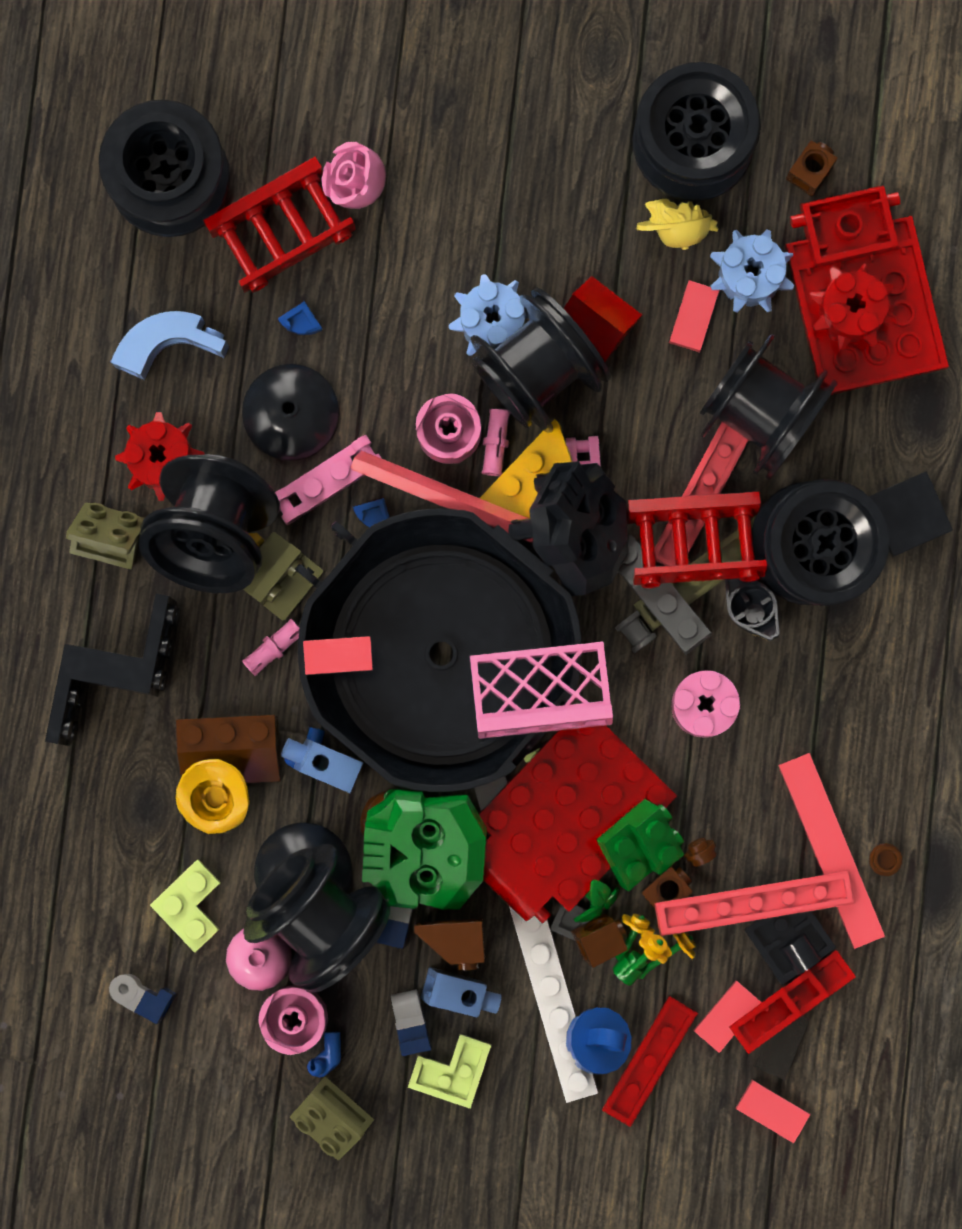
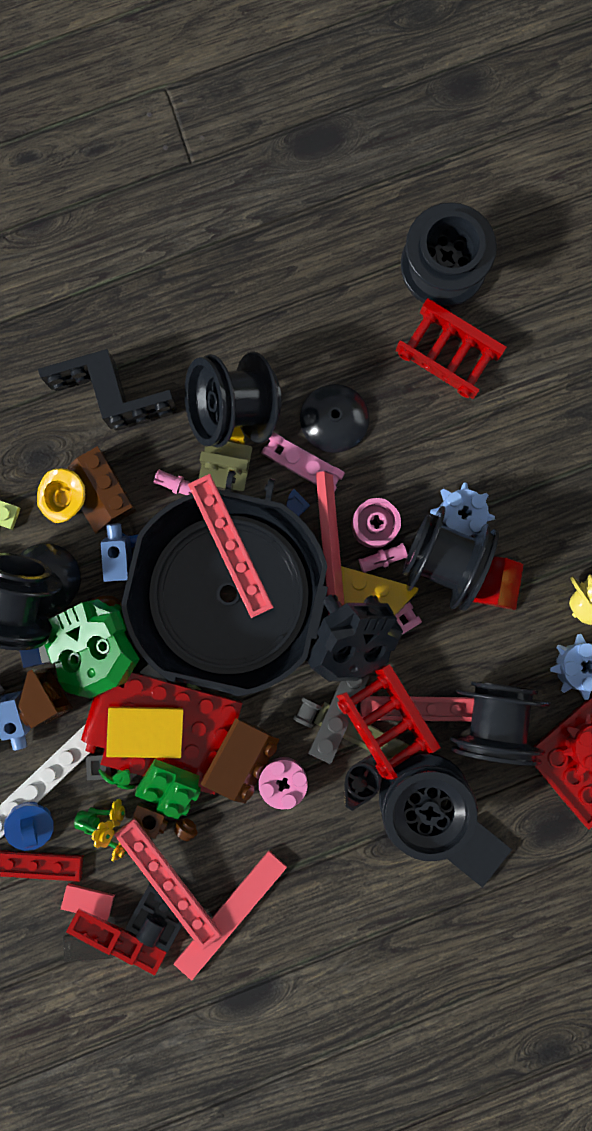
camera: 50 degrees right, 0 degrees up
olive bracket [66,503,144,570] -> none
light blue arch [111,311,229,380] -> none
red brick [115,412,205,501] -> none
blue tile [278,301,323,335] -> none
coral tile [303,636,373,675] -> none
bright pink cylinder [322,142,386,209] -> none
bright pink fence [470,642,613,739] -> none
reddish brown brick [571,913,628,968] -> none
coral tile [669,280,719,353] -> none
coral tile [736,1080,810,1143] -> none
reddish brown plate [869,843,902,876] -> none
none -> yellow tile [106,706,183,758]
none -> coral tile [188,474,274,618]
none -> reddish brown slope [201,718,280,804]

